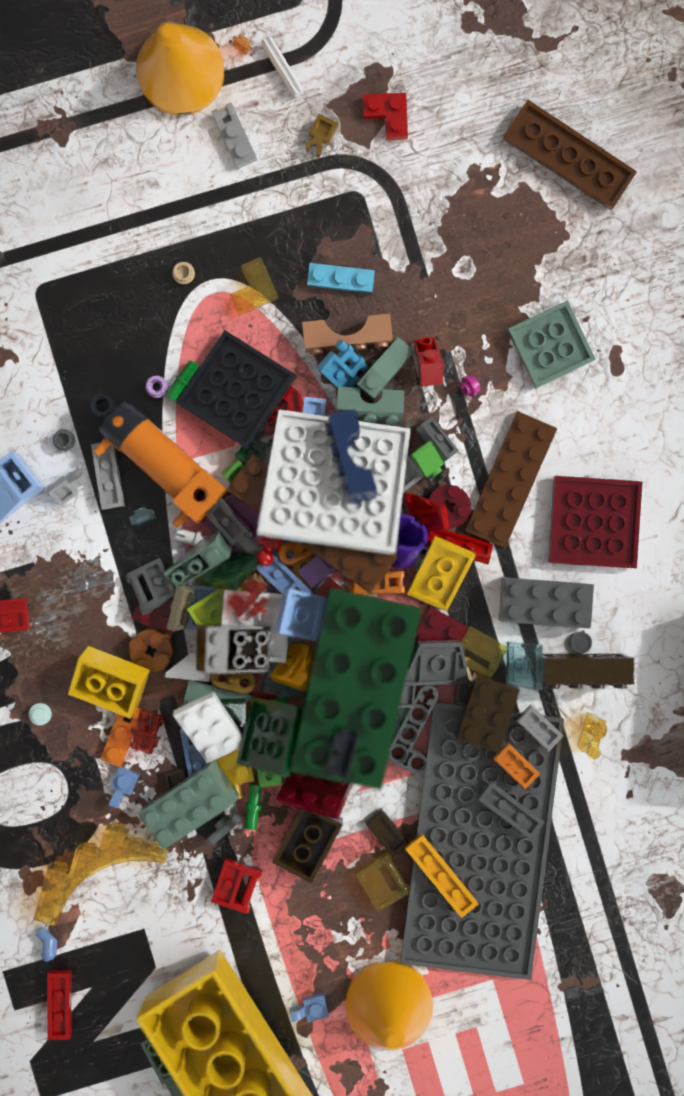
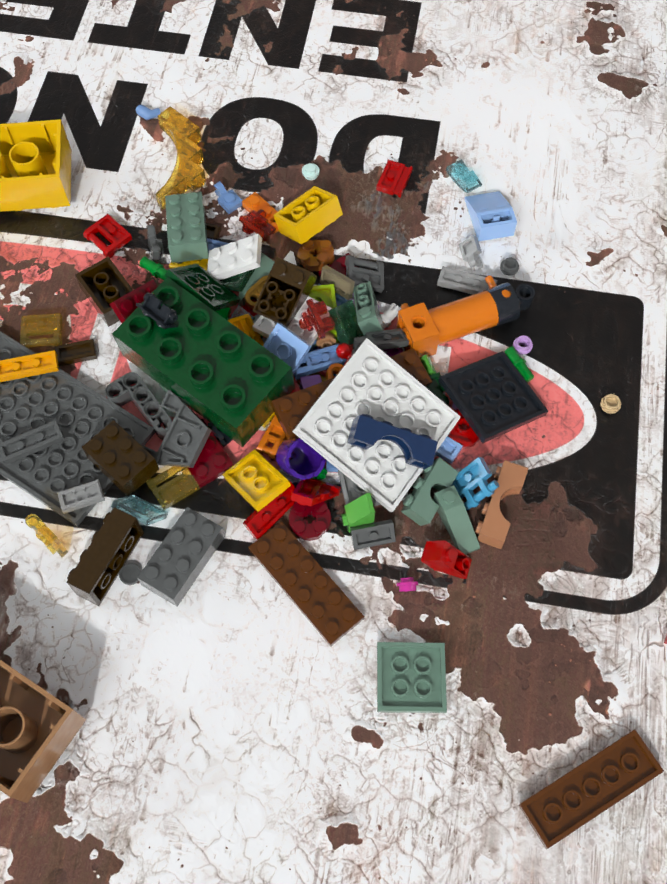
camera: 120 degrees right, 25 degrees down
red plate [47,970,72,1040] -> none
clear light blue plate [129,507,156,526] -> none
clear yellow plate [230,257,279,316] -> none
medium azure plate [307,263,375,294] -> none
orange plate [492,742,540,789] -> none
dark red plate [548,475,643,569] -> none

